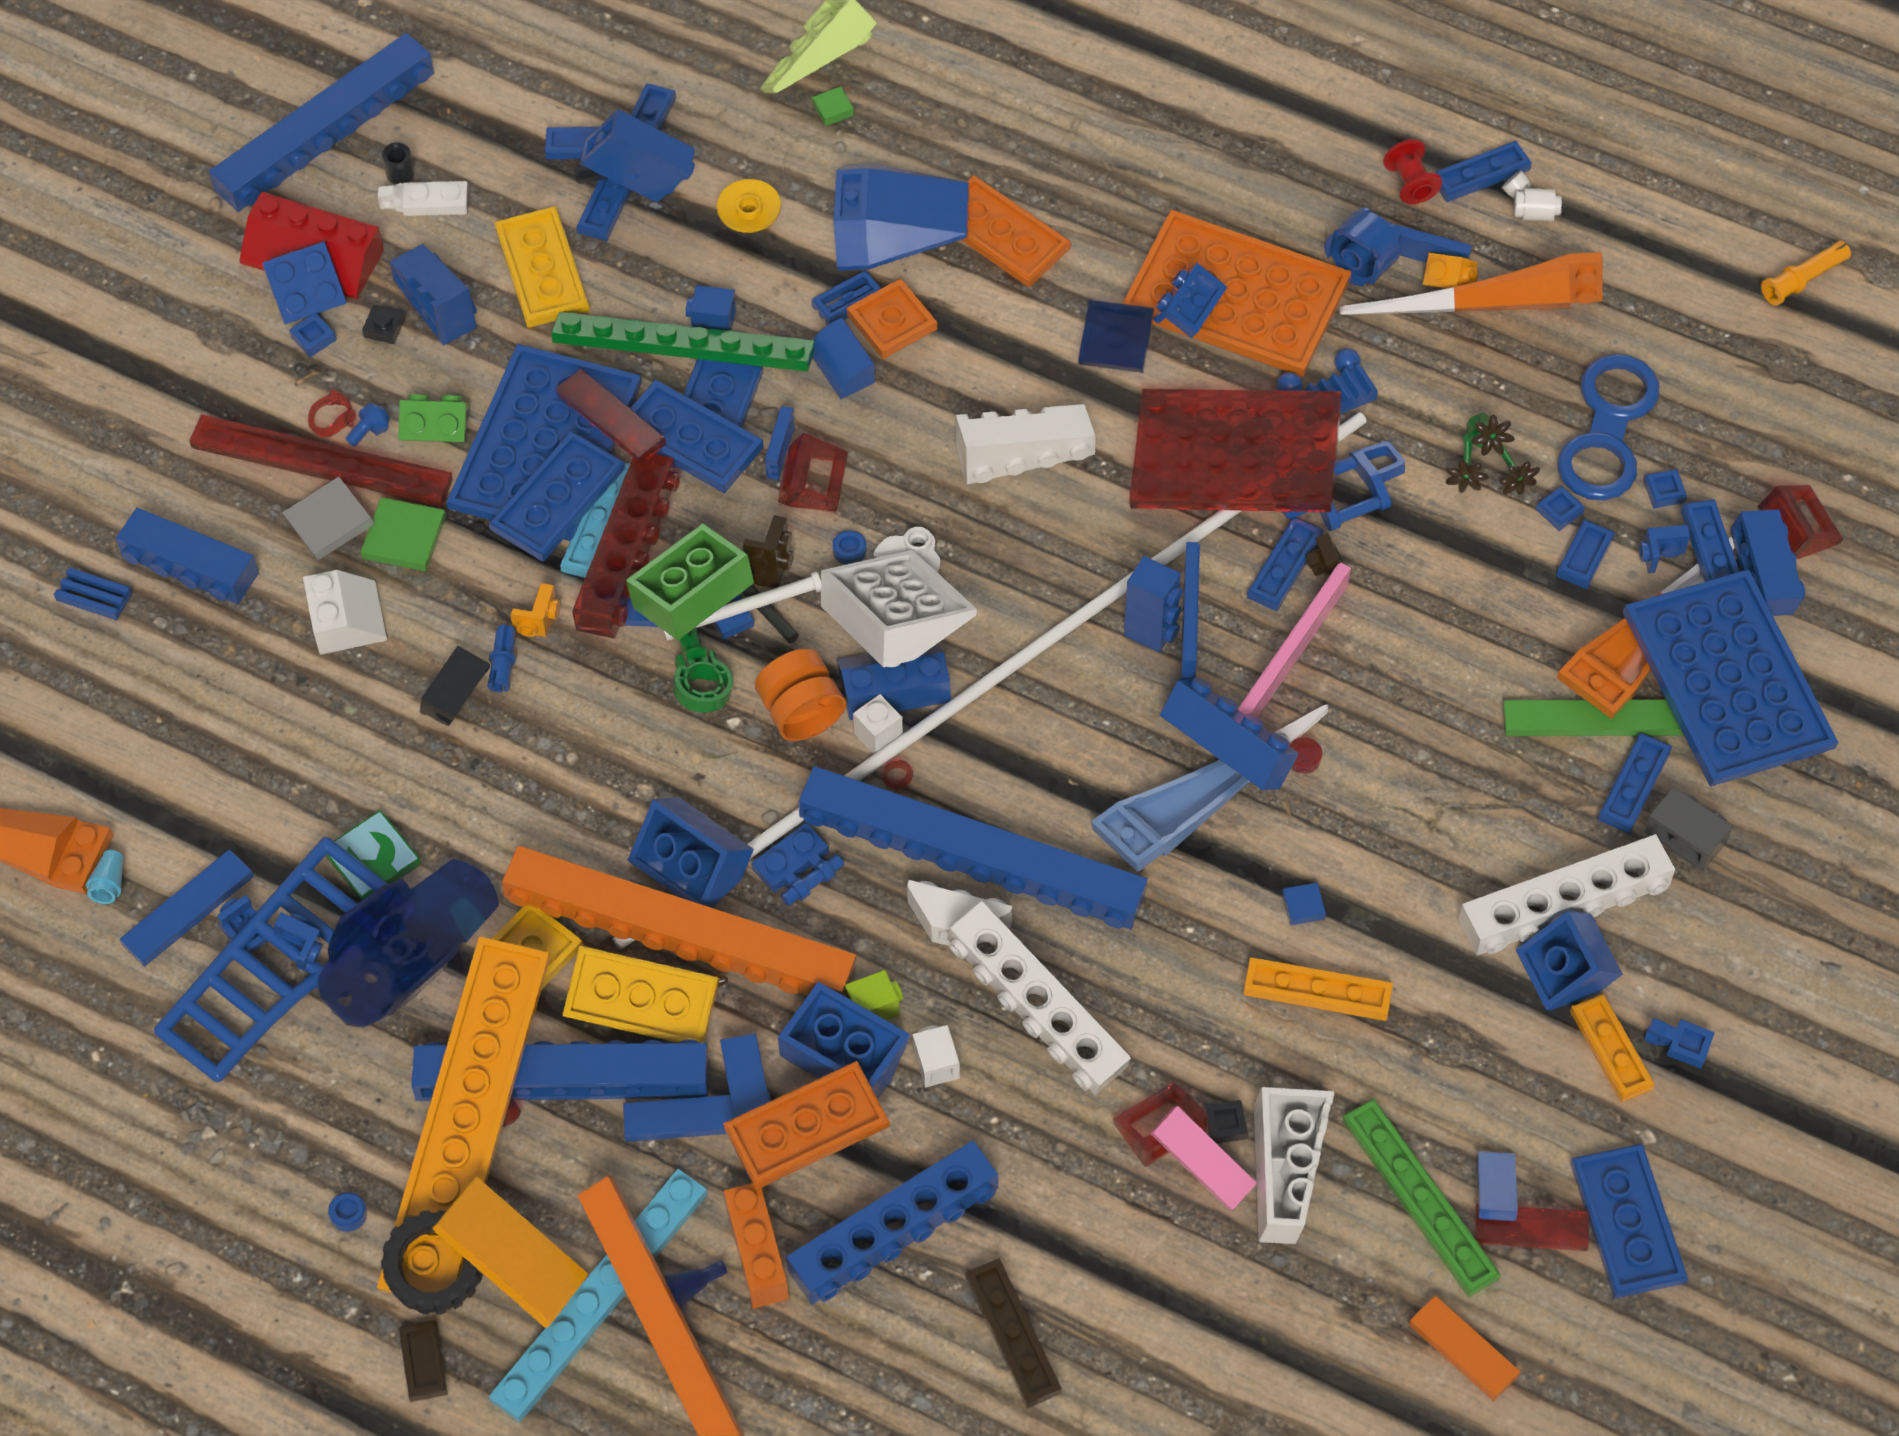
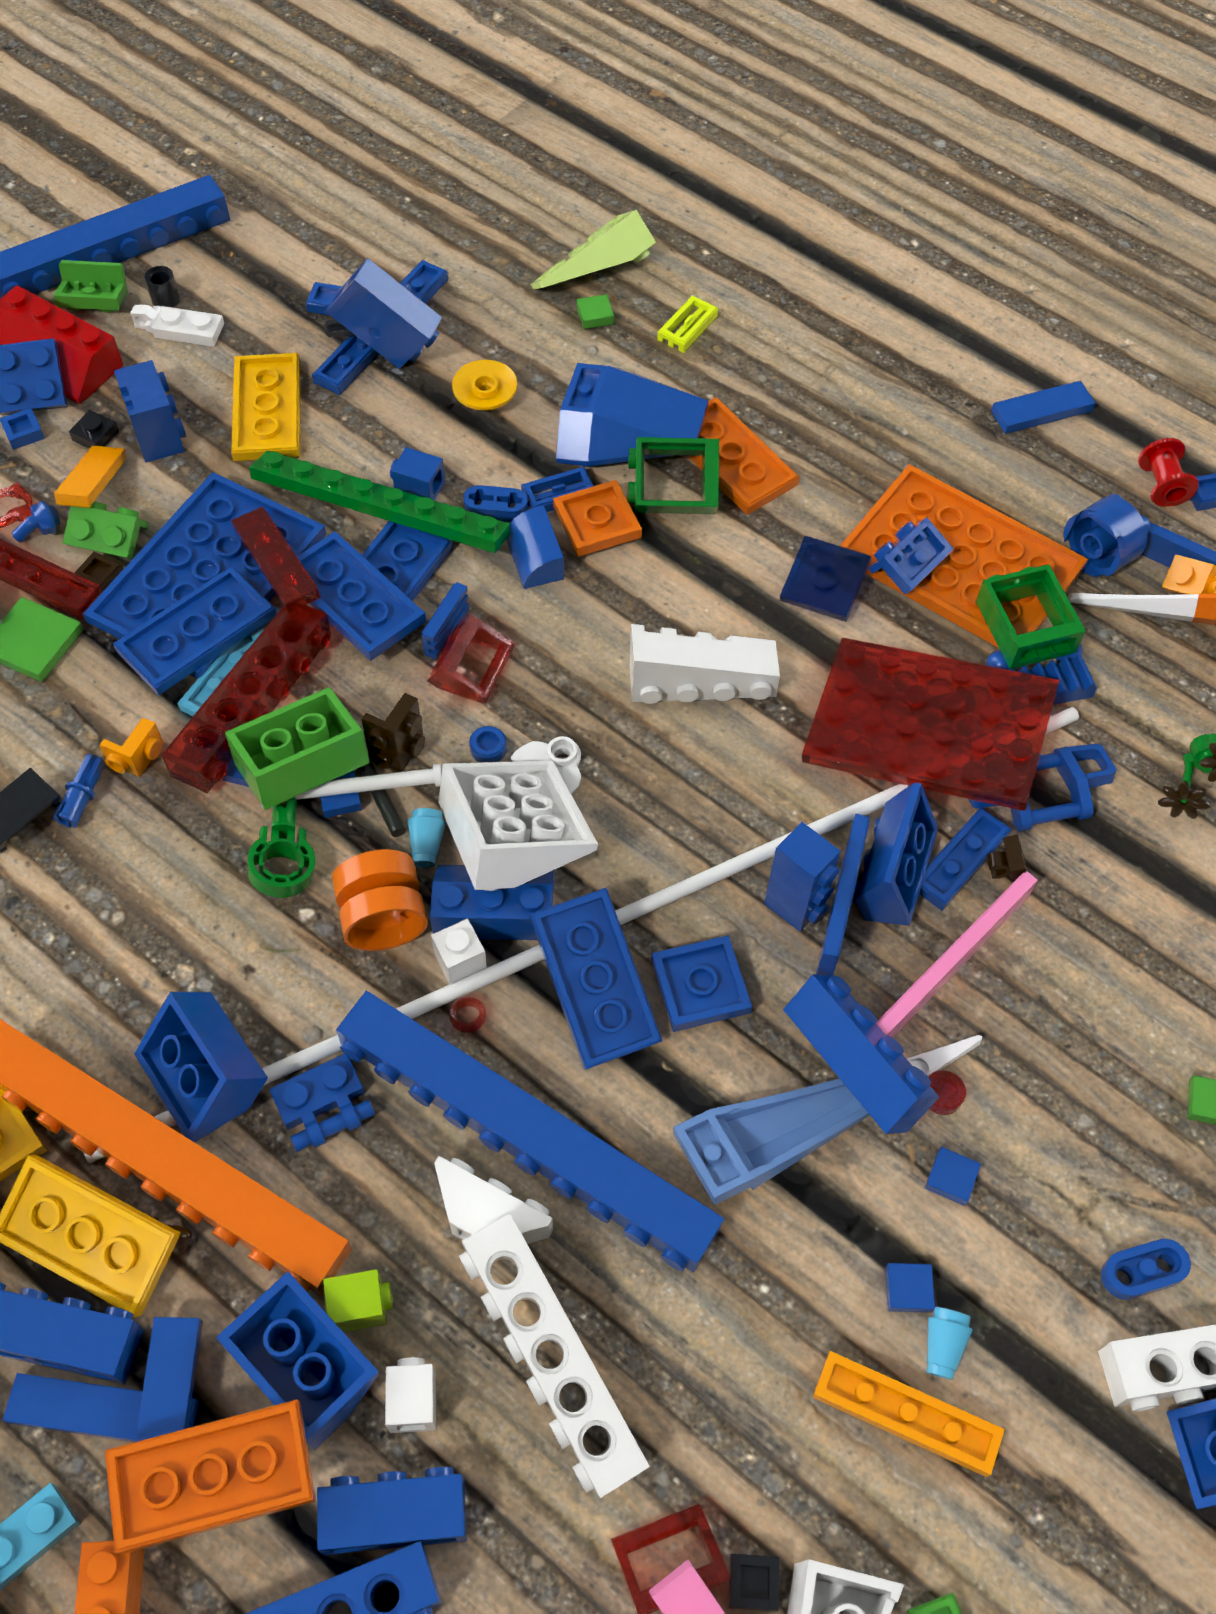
camera: 10 degrees right, 0 degrees up
none -> bright green bracket [53,260,128,312]
none -> light orange tile [54,445,126,508]
none -> dark brown tile [72,551,124,595]
none -> blue brick [317,1467,467,1555]
none -> medium azure cone [408,808,446,868]
none -> blue beam [463,485,528,523]
none -> blue tile [529,888,662,1070]
none -> green window [628,437,719,514]
none -> blue plate [651,935,752,1032]
none -> neon yellow tile [657,295,718,353]
none -> blue slope [853,783,938,926]
none -> blue tile [924,1146,981,1206]
none -> medium azure cone [926,1307,973,1380]
none -> green window [976,564,1086,669]
none -> blue tile [991,381,1096,434]
none -> blue plate [1101,1239,1191,1300]

